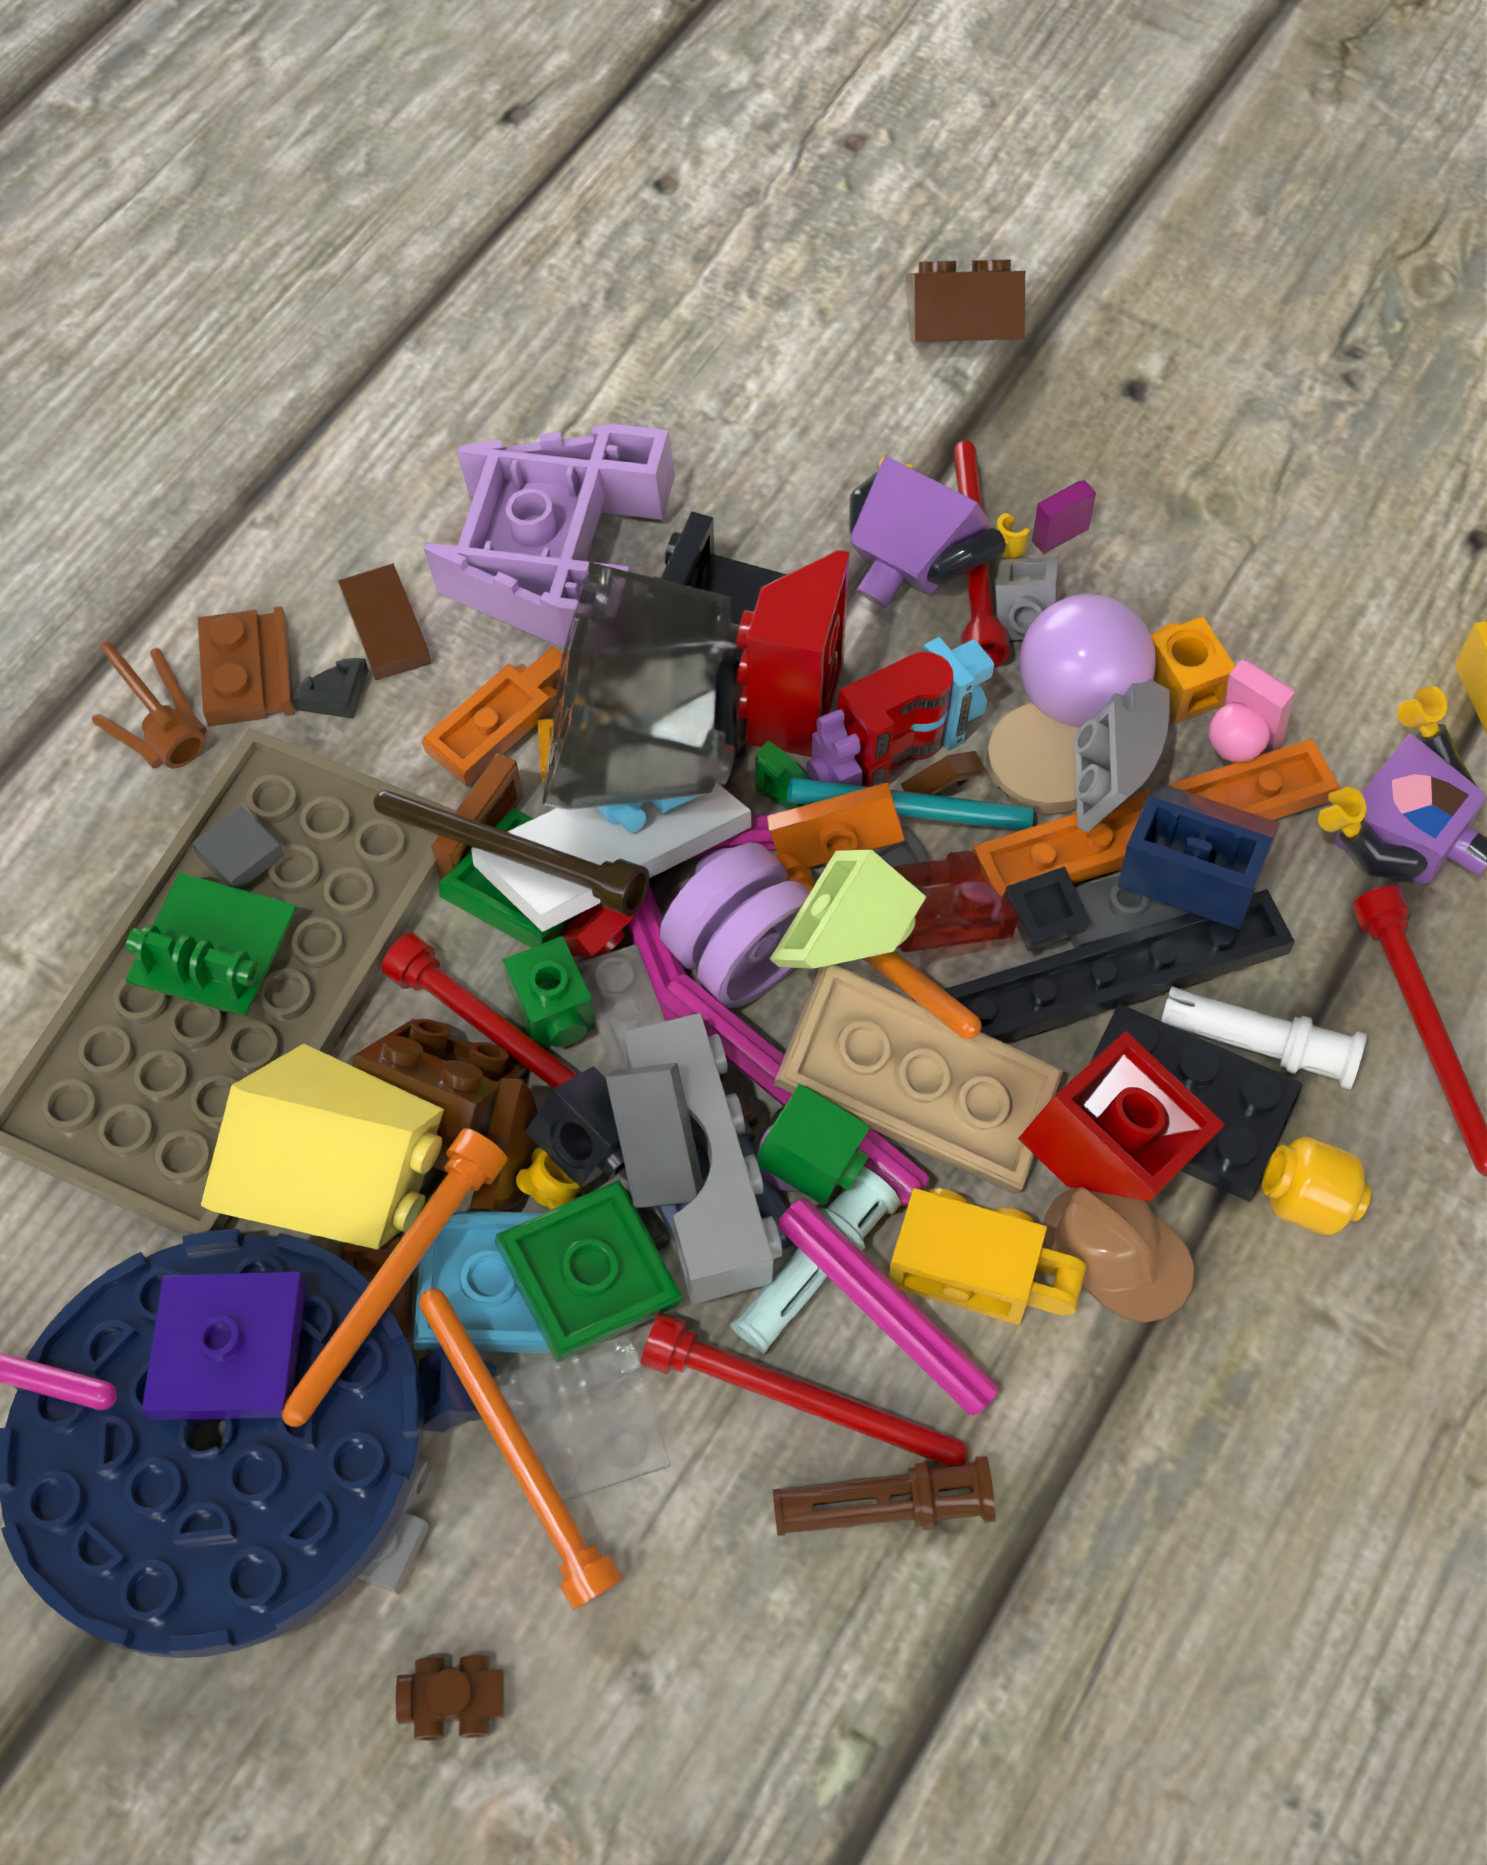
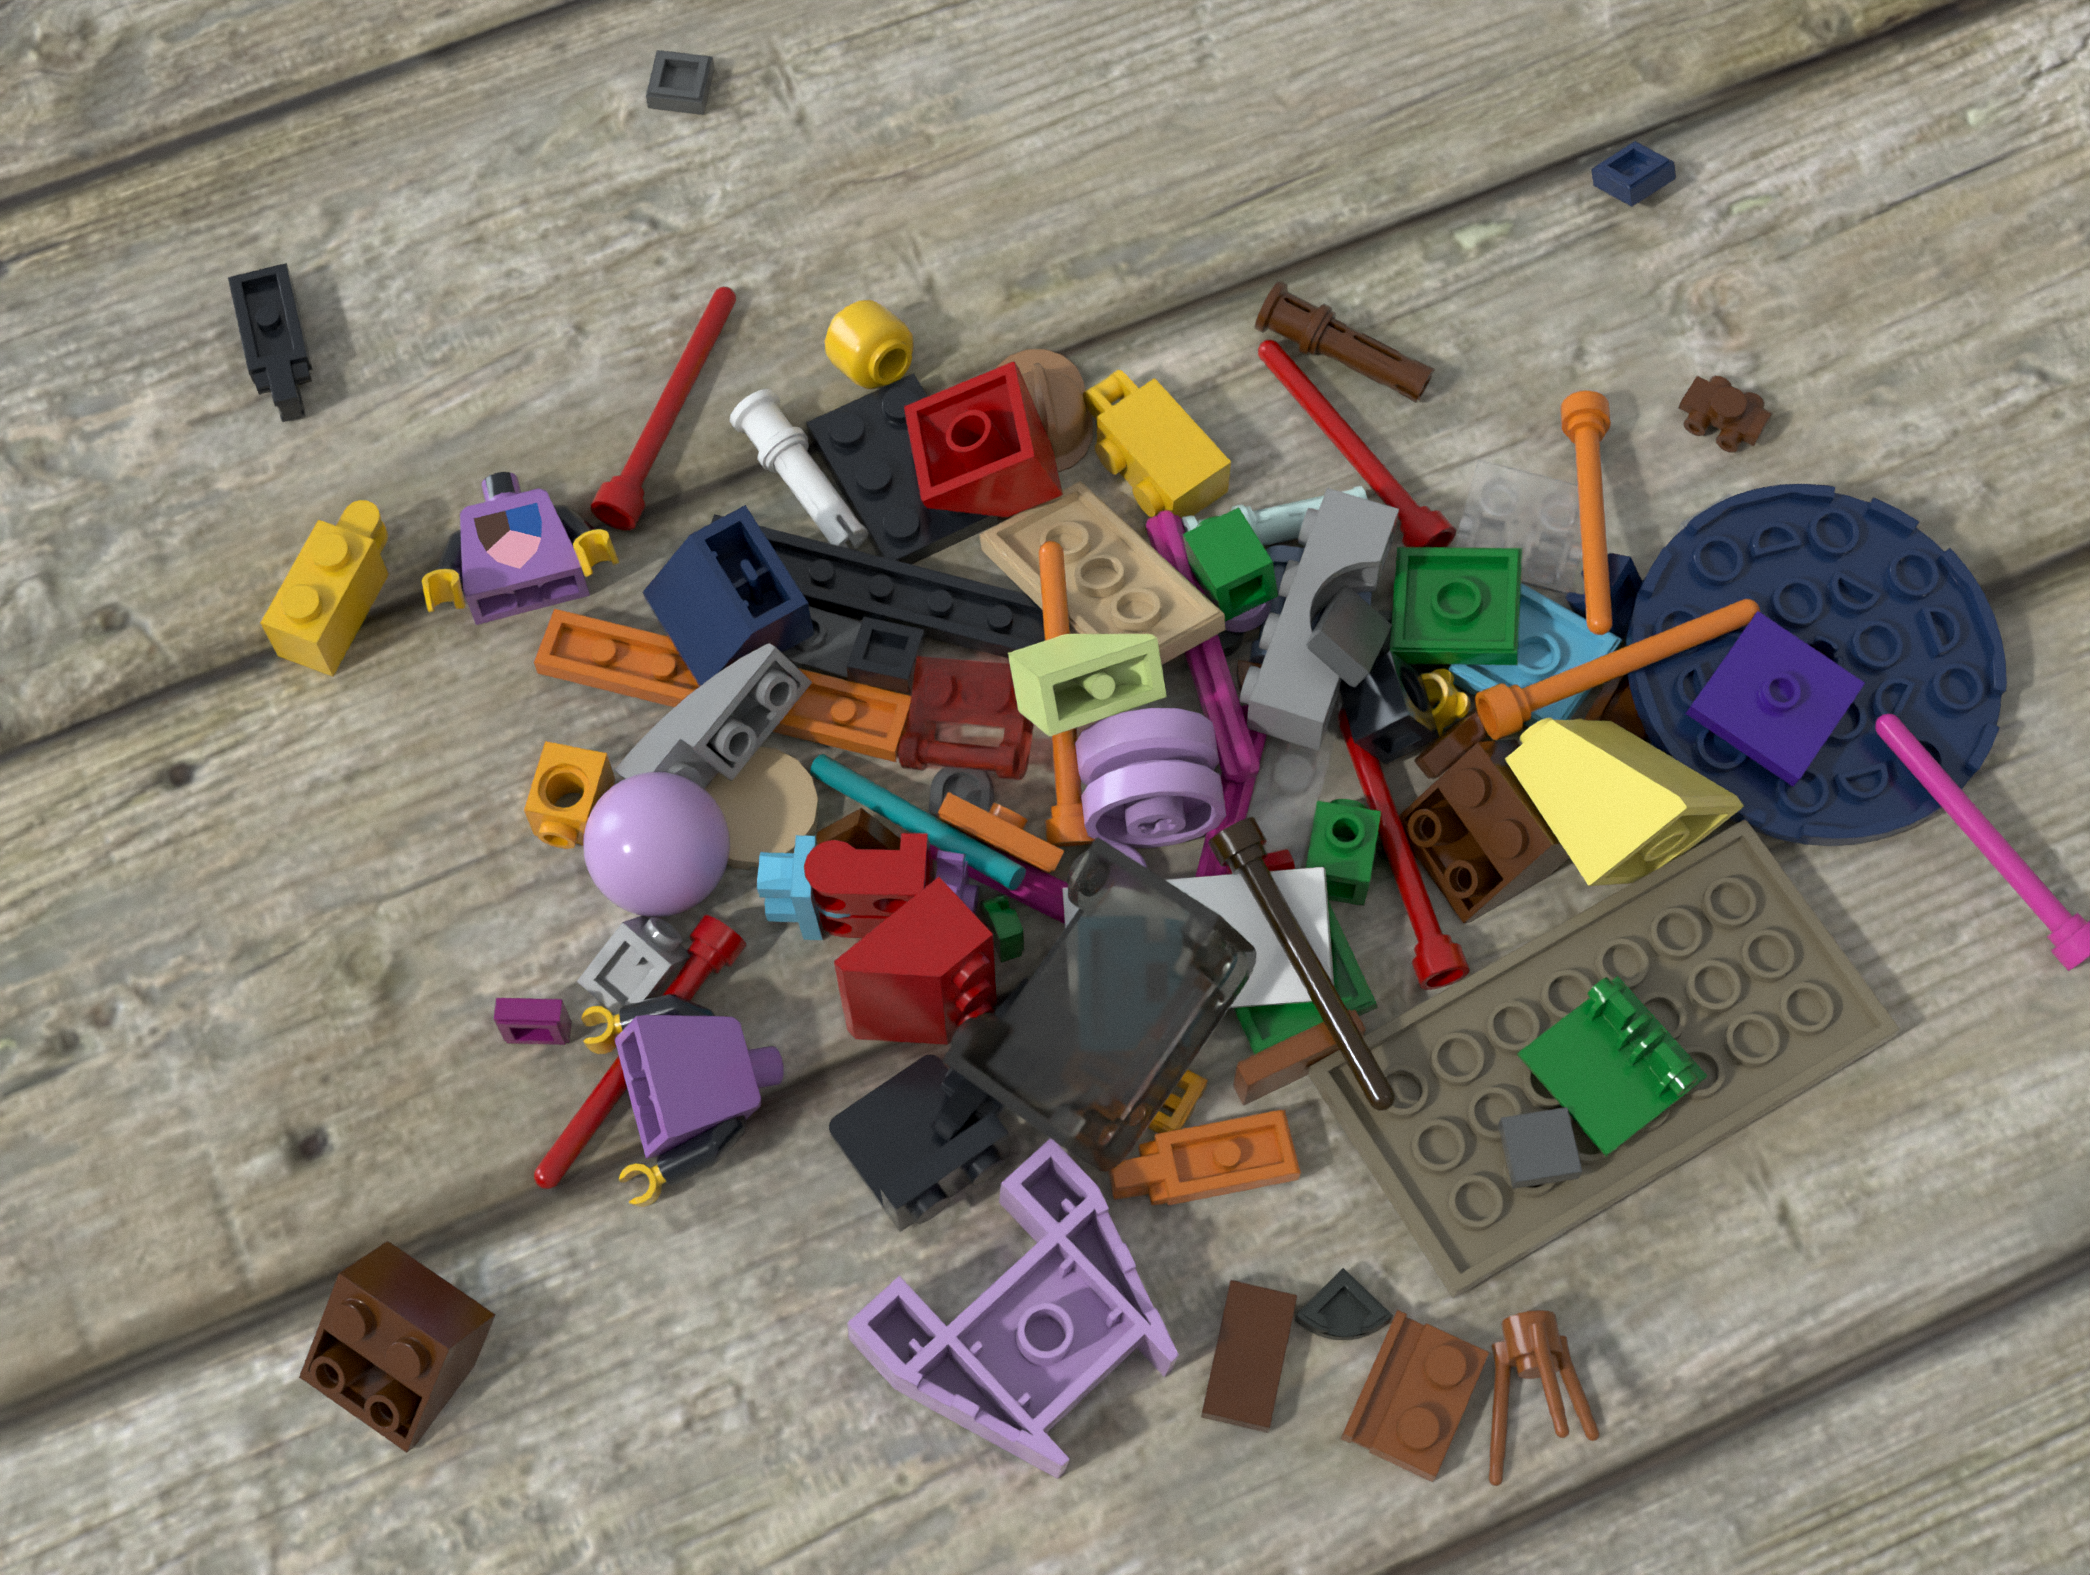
camera: 145 degrees left, 5 degrees up
dark pink axle [777,1197,999,1416] -> none
bright pink tile [1208,659,1295,763] -> none

